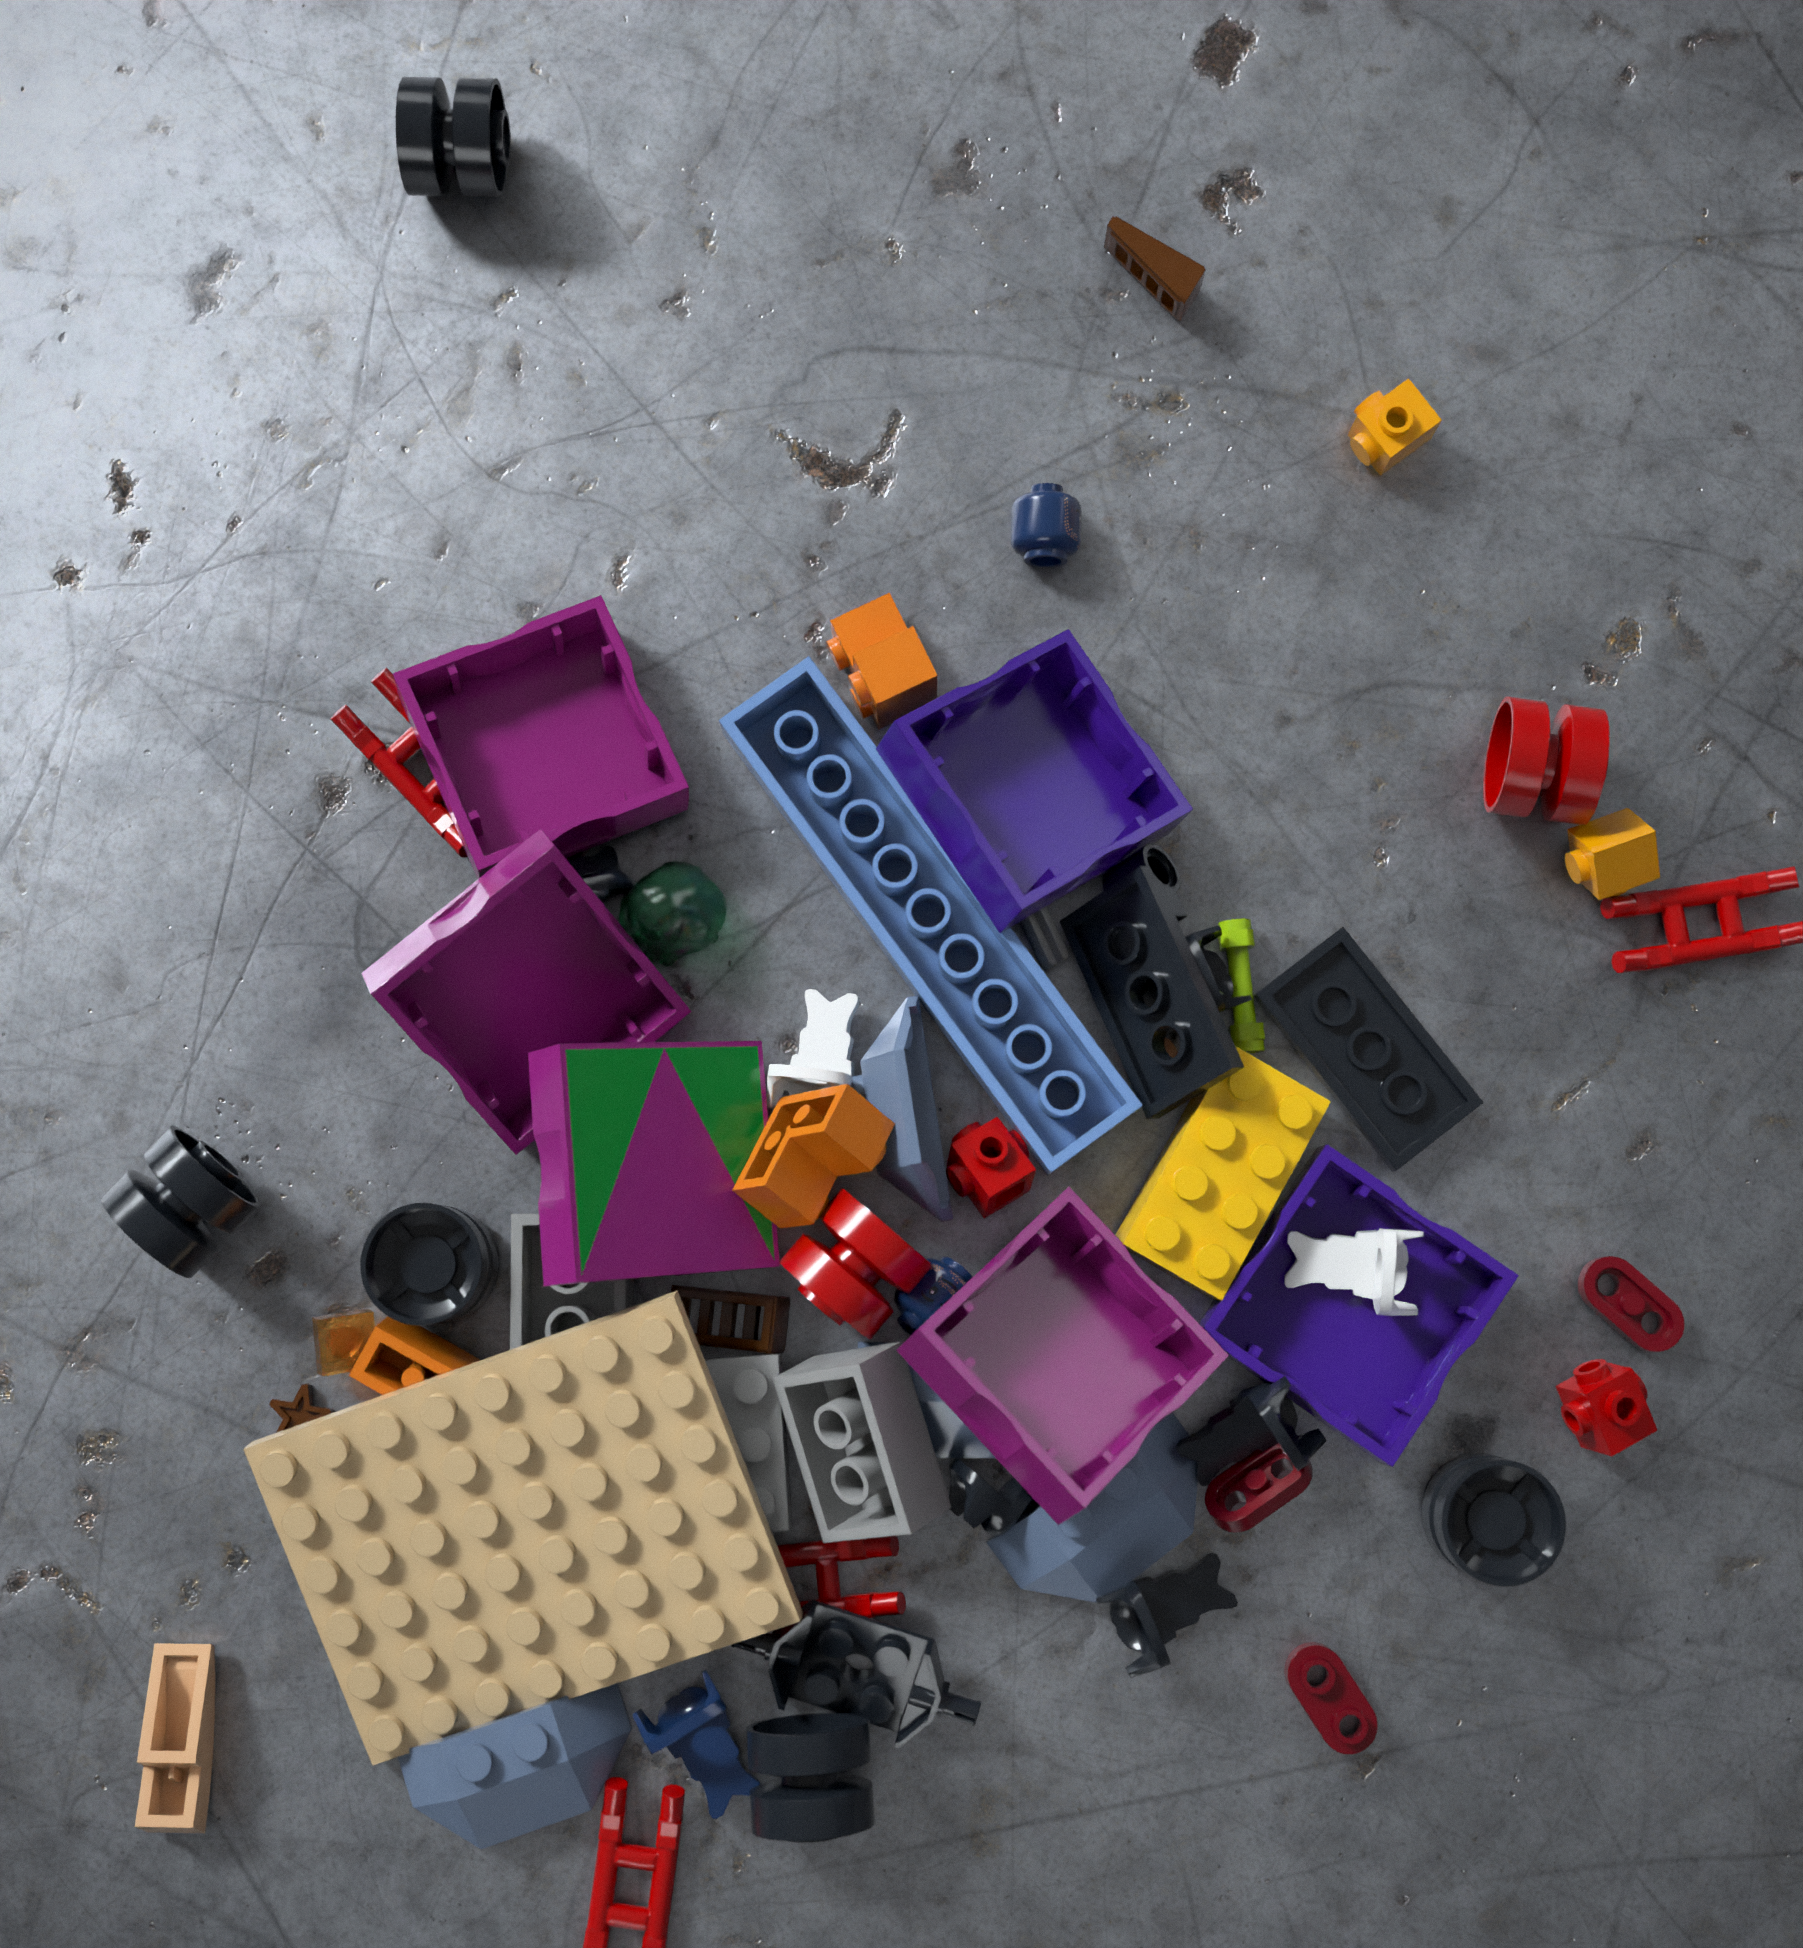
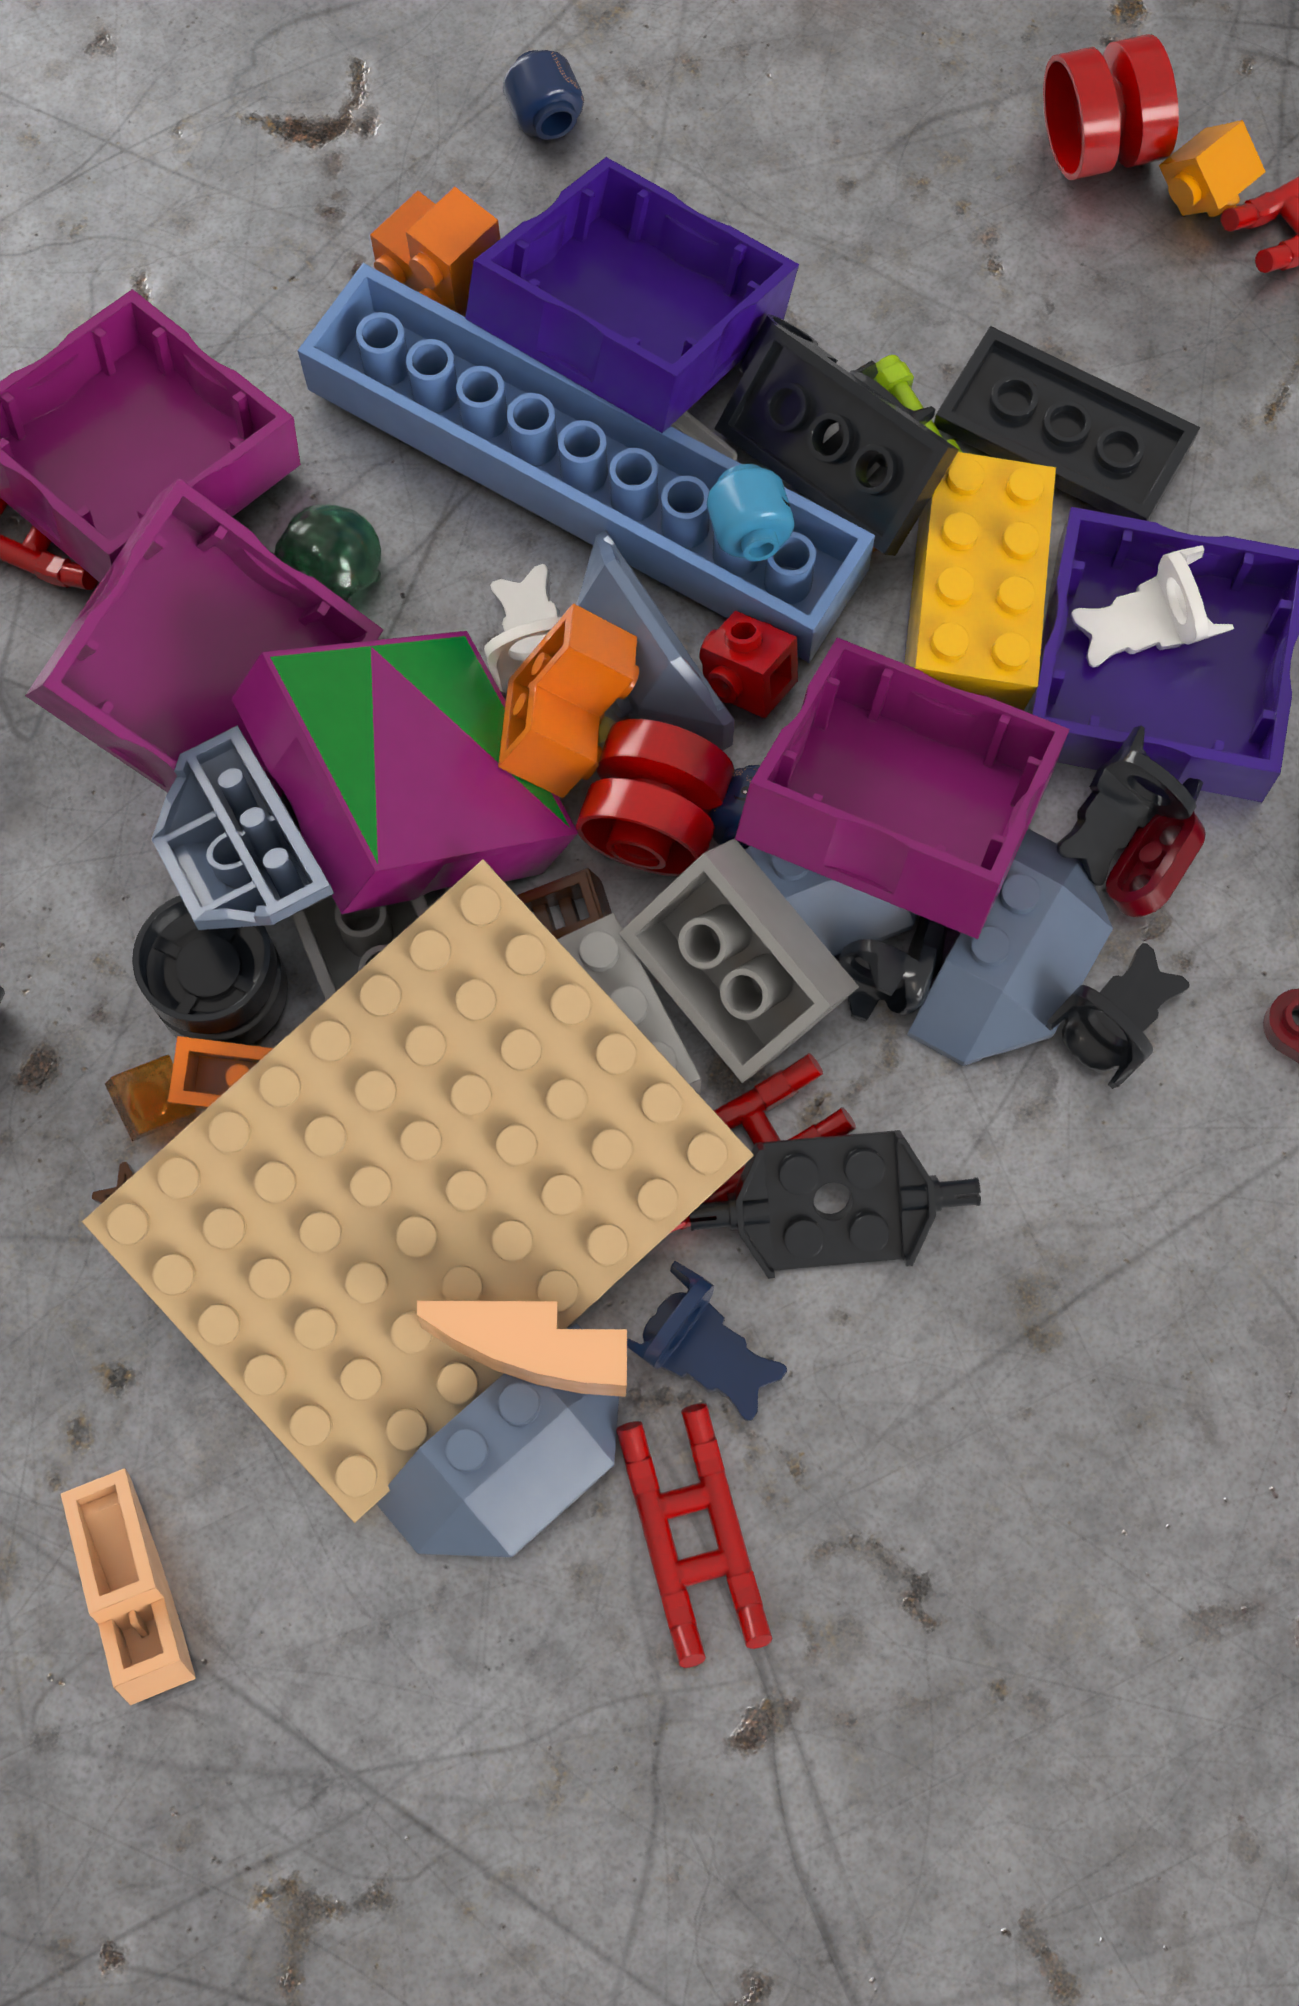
camera: 25 degrees left, 10 degrees down
black wheel [746,1713,875,1843] -> none
none -> sand blue wedge [151,725,334,930]
none -> light nougat slope [417,1301,627,1397]
none -> dark azure head [707,464,795,561]

